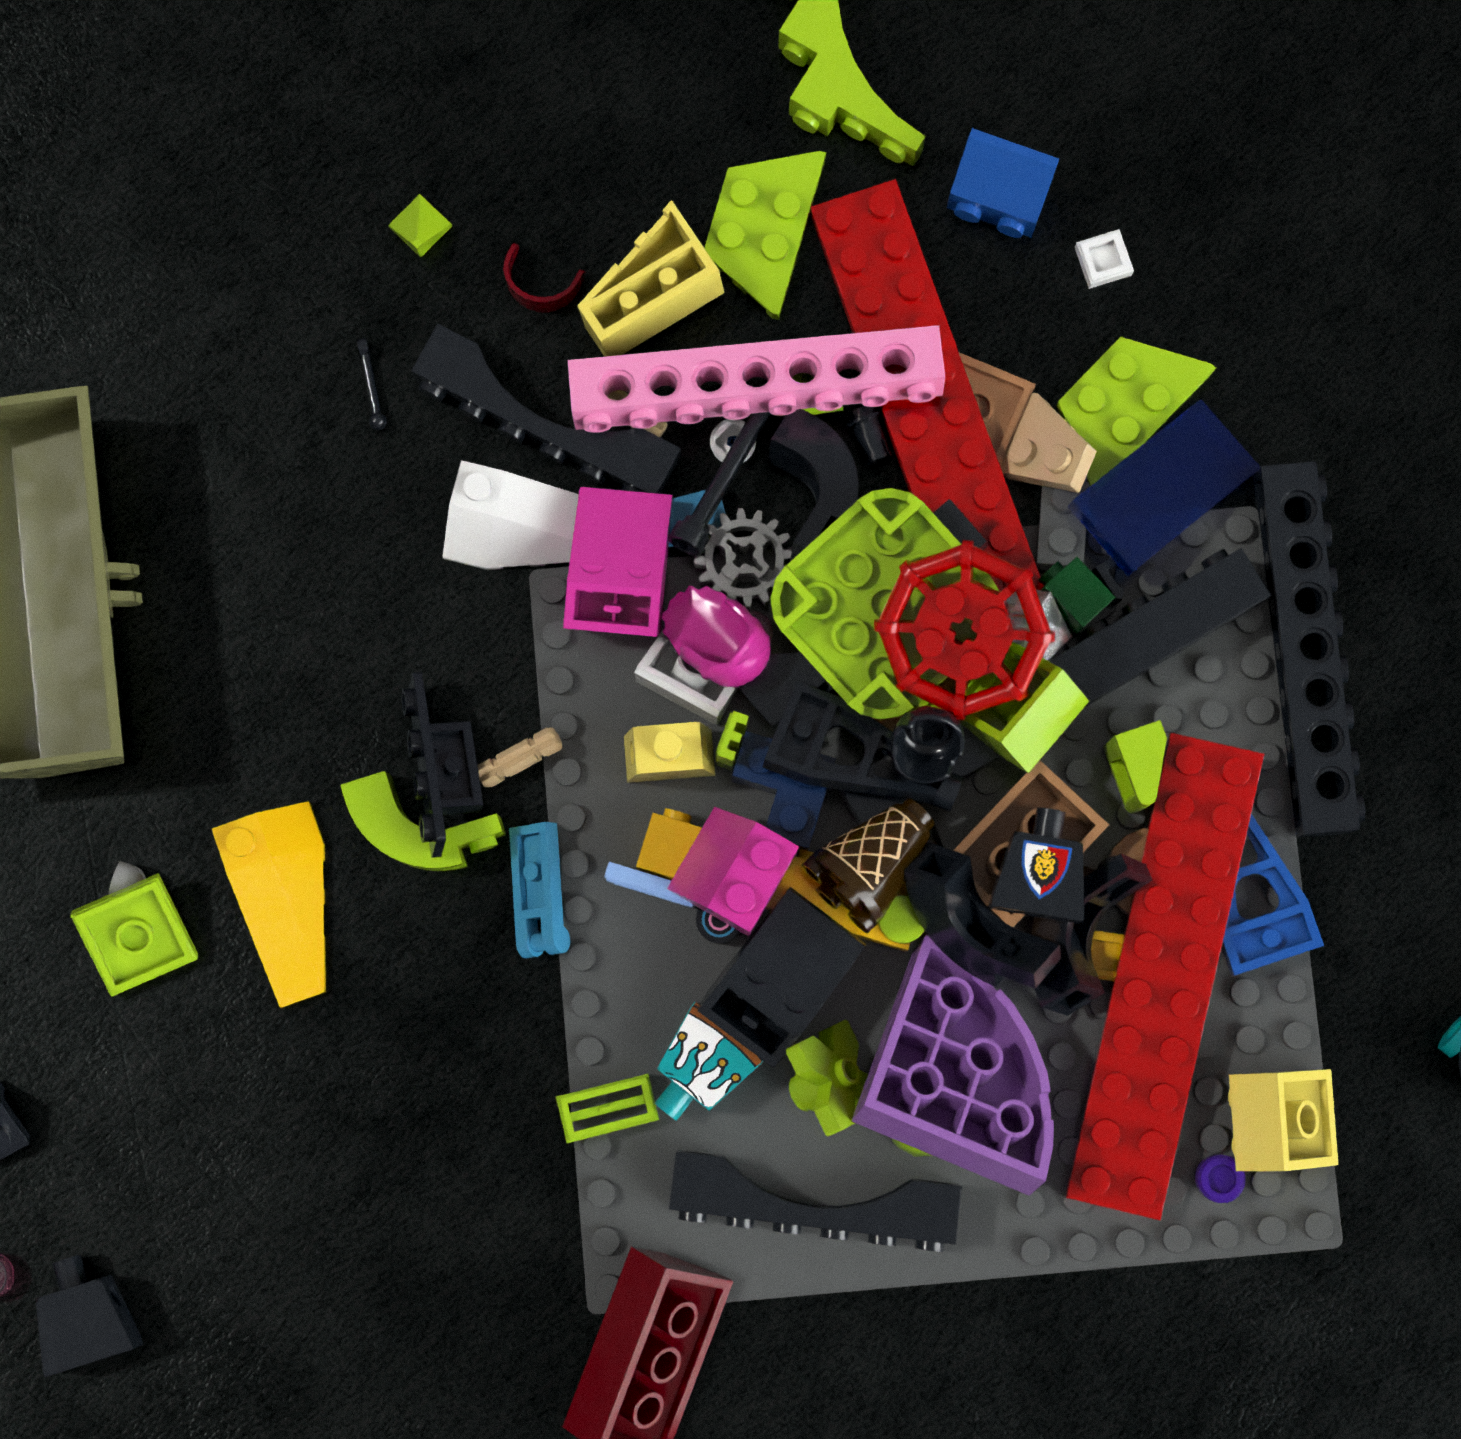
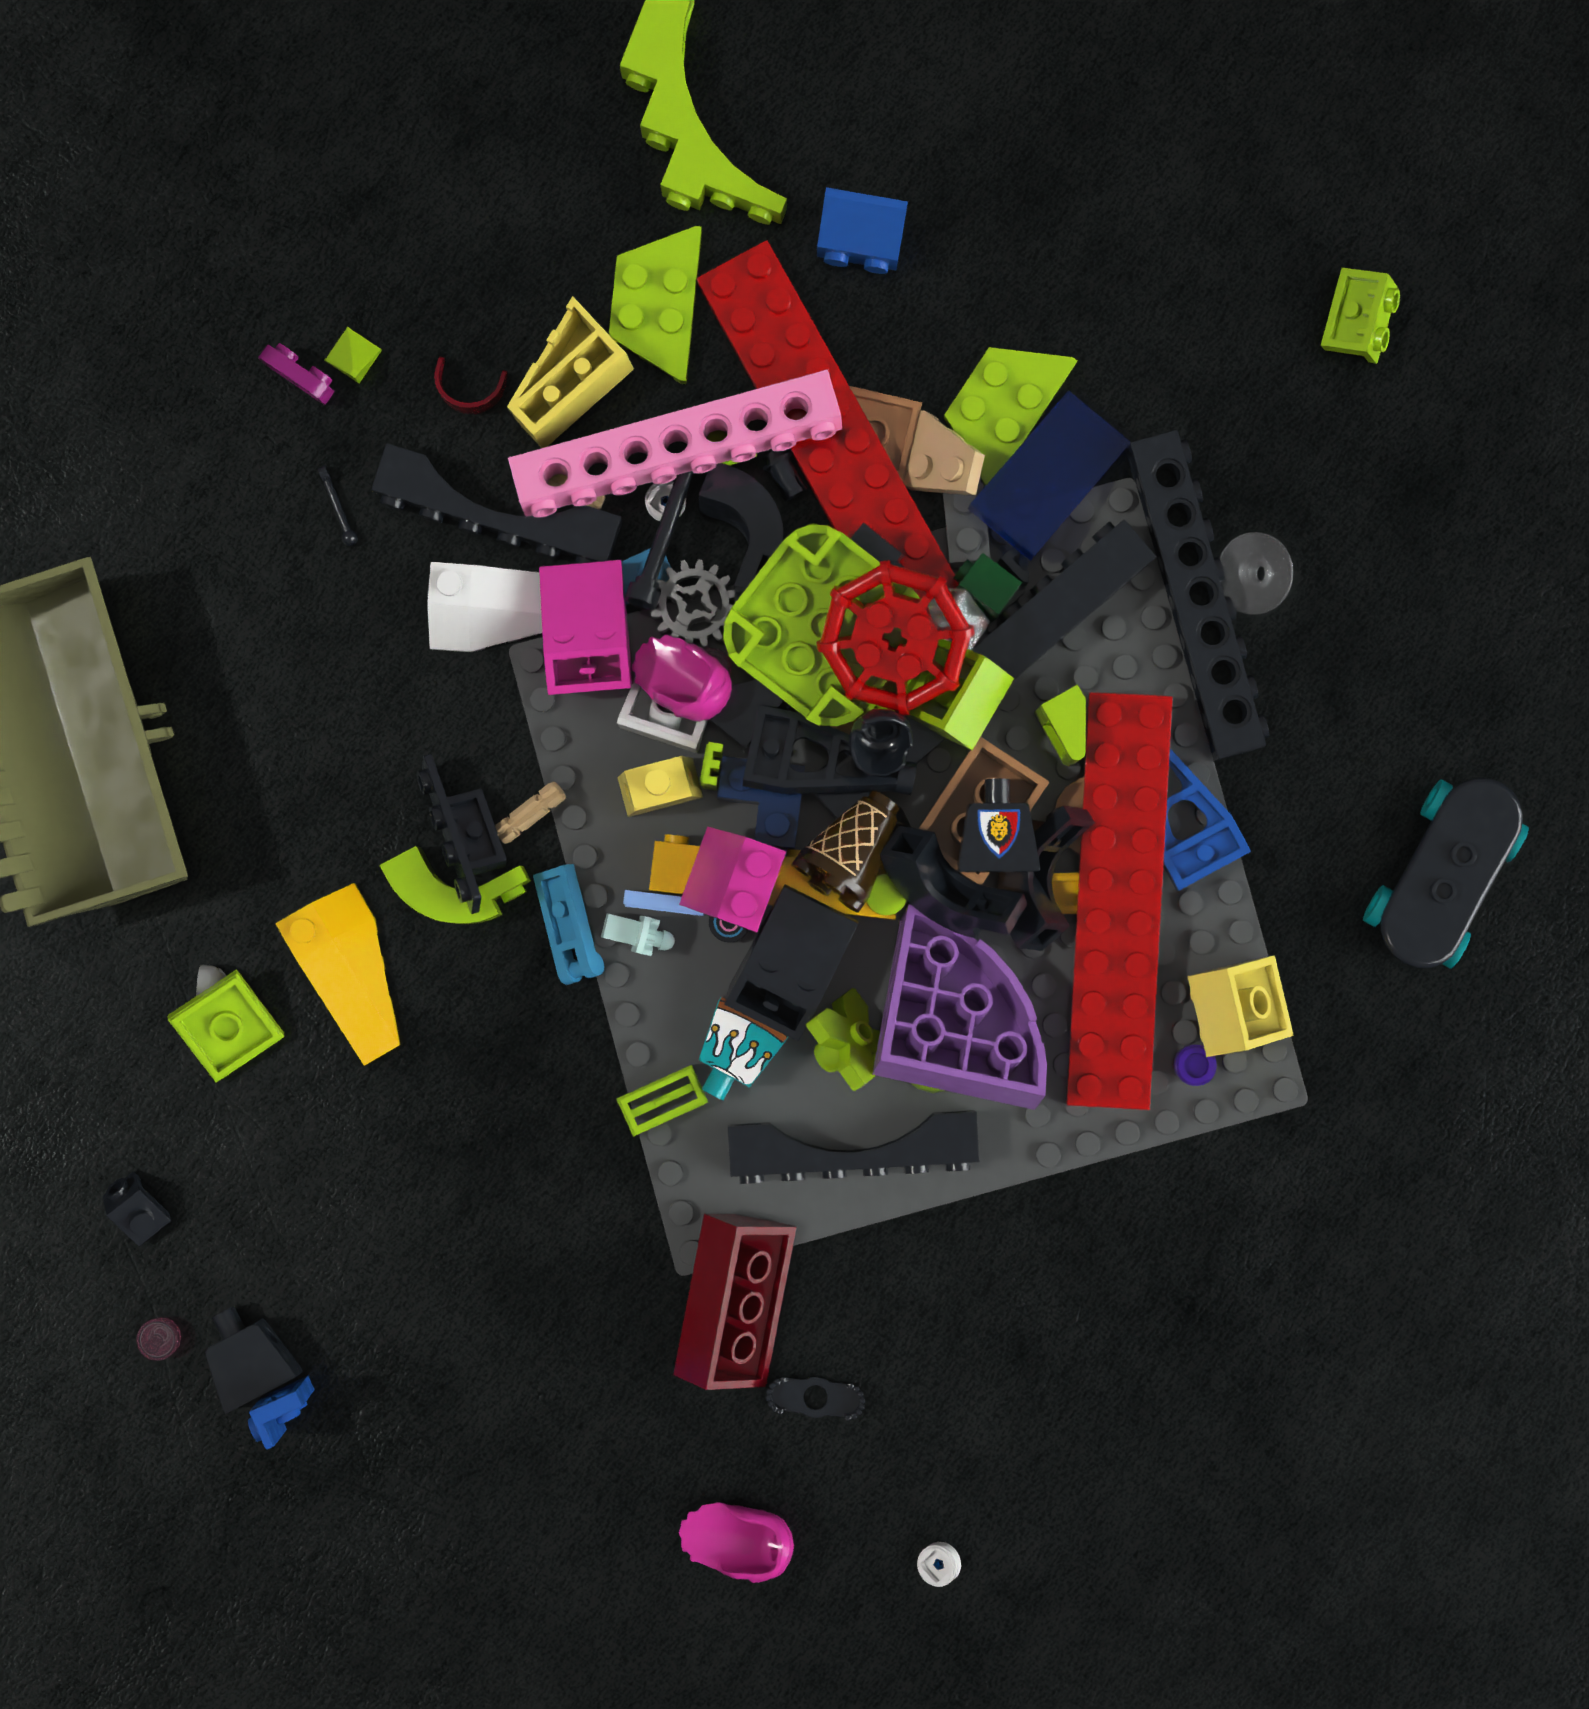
camera: 15 degrees left, 5 degrees up
white tile [1075,229,1134,289] -> none
none -> blue bracket [248,1375,315,1450]
none -> magenta plate [258,343,335,405]
none -> light aqua piece [601,913,675,956]
none -> clear dish [1219,532,1293,614]

